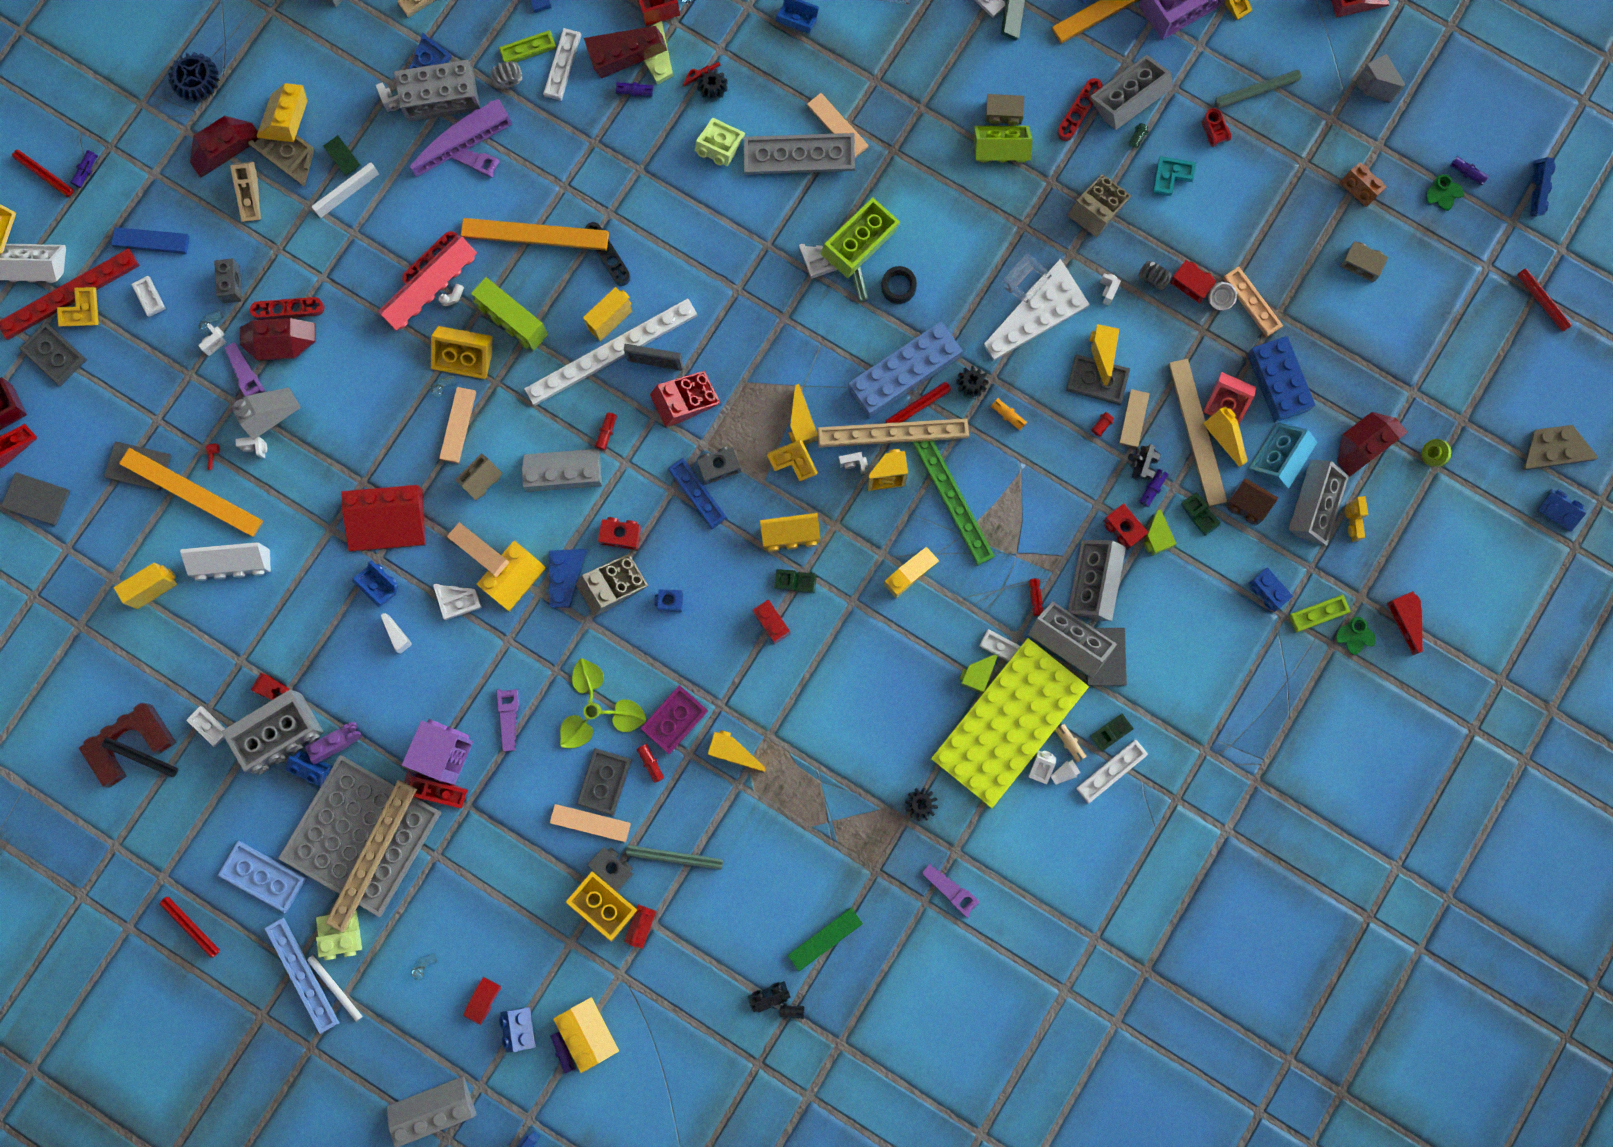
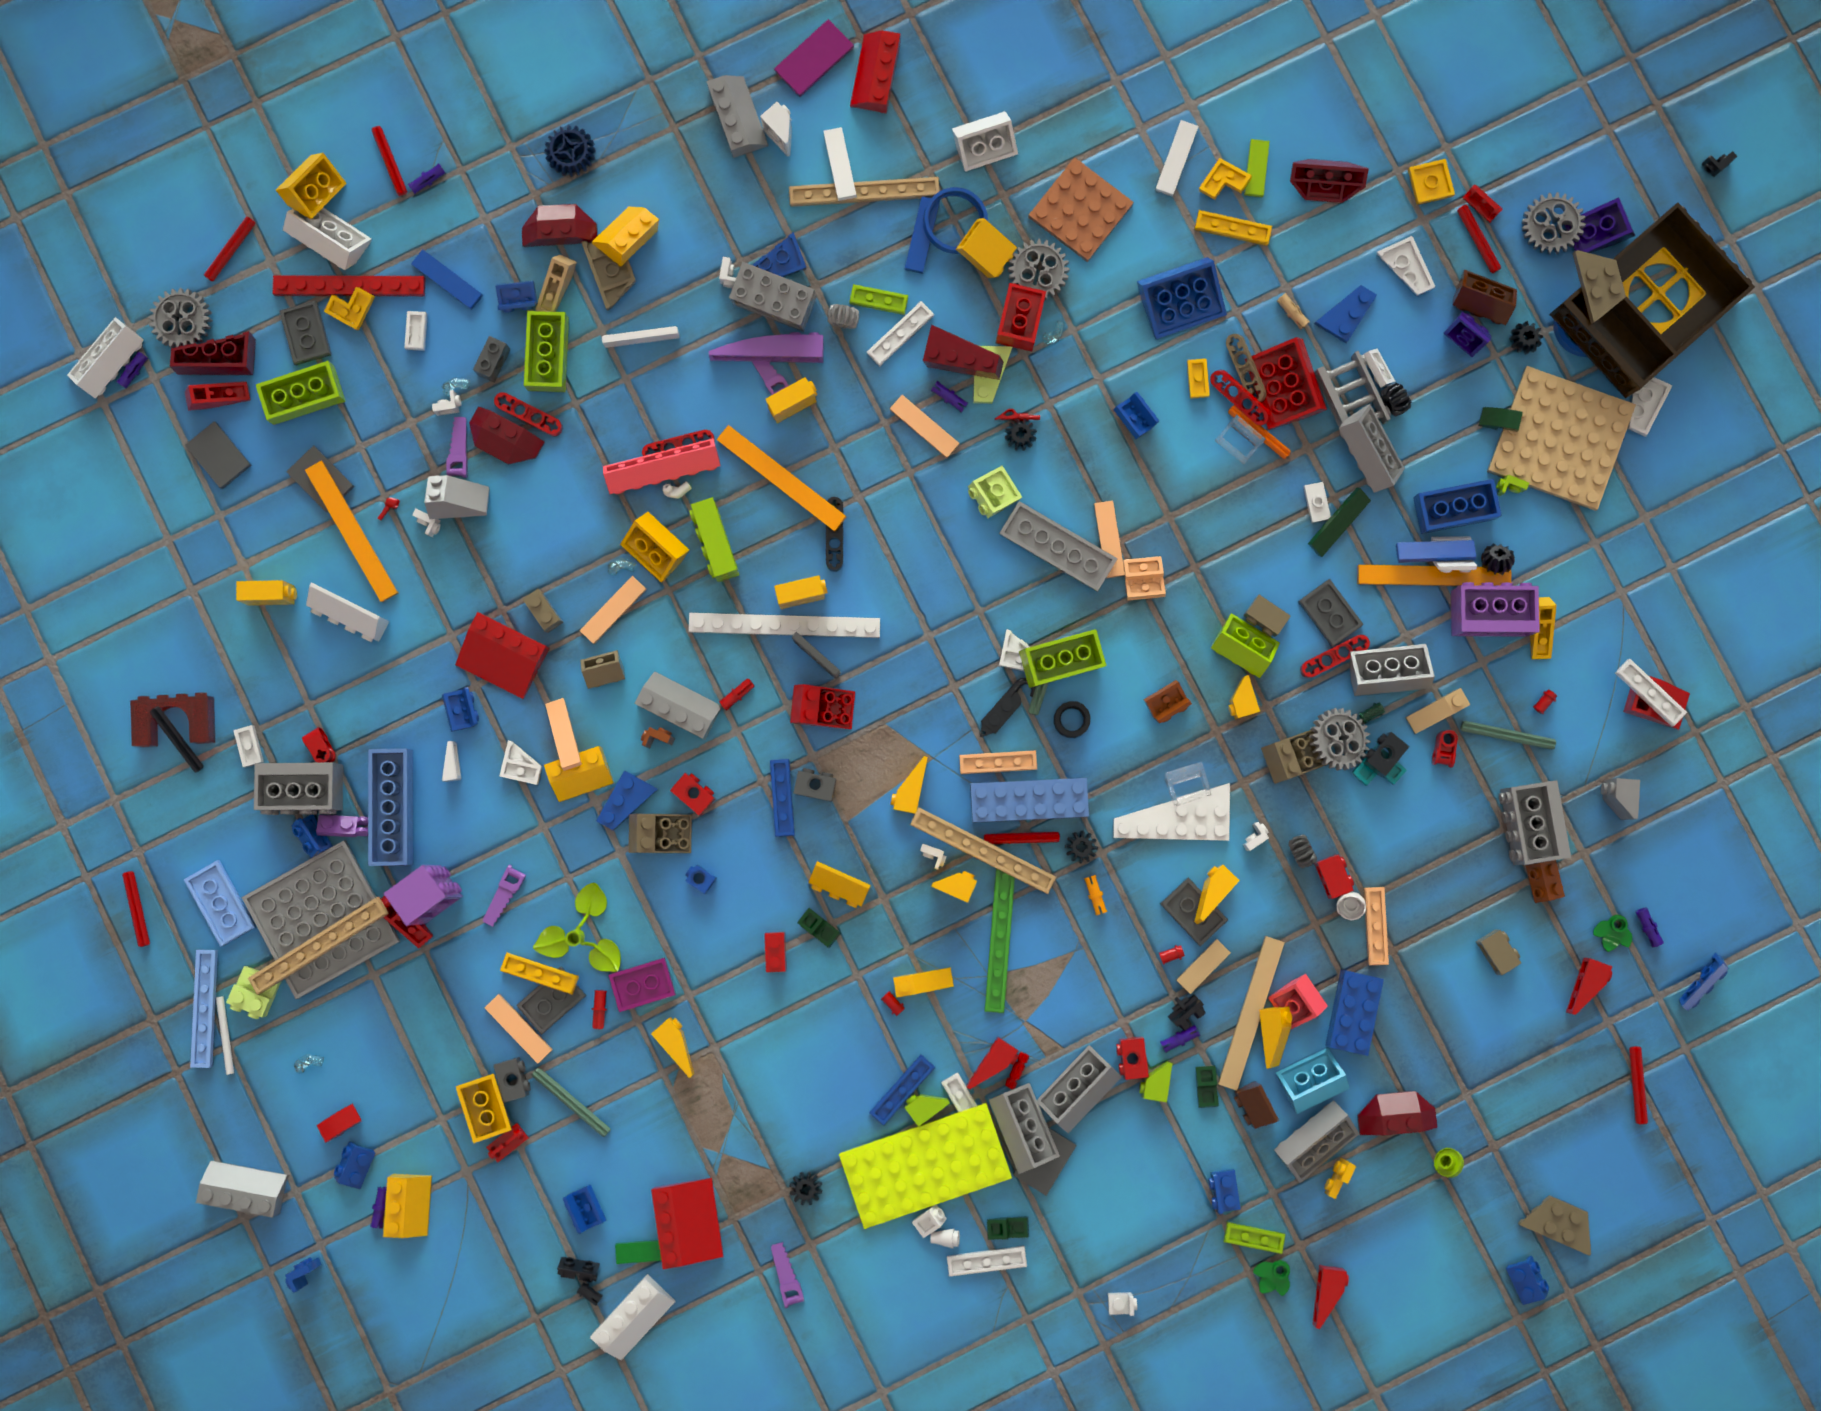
camera: 30 degrees right, 5 degrees up
dark green slope [323,135,361,176] -> none
yellow plate [767,439,818,481] -> none
tan pin [1054,724,1087,763] -> none
none -> lime brick [255,361,346,425]
none -> medium blue brick [368,749,413,866]
none -> blue bracket [495,280,538,313]
none -> yellow tile [500,952,579,995]
none -> dark tan brick [522,589,564,633]
none -> lime brick [524,311,569,392]
none -> blue bracket [563,1184,606,1234]
none -> white slope [590,1274,676,1360]
none -> dark orange bracket [641,727,675,749]
none -> red slope [651,1178,724,1269]
none -> yellow brick [765,377,817,424]
none -> blue tile [869,1054,935,1126]
none -> red pin [881,991,905,1016]
none -> light nougat tile [890,395,959,458]
none -> light nougat tile [959,750,1037,774]
none -> red slope [966,1037,1019,1089]
none -> black plate [980,678,1036,737]
none -> white bracket [1108,1292,1137,1316]
none -> light nougat slope [1123,556,1166,601]
none -> dark orange bracket [1143,680,1192,723]
none -> yellow slope [1228,675,1260,719]
none -> dark grey tile [1298,579,1364,647]
none -> light grey gear [1309,708,1371,770]
none -> black brick [1363,732,1410,777]
none -> tan slope [1405,688,1470,734]
none -> light grey brick [1499,780,1571,865]
none -> red pin [1533,689,1557,714]
none -> red slope [1566,958,1612,1015]

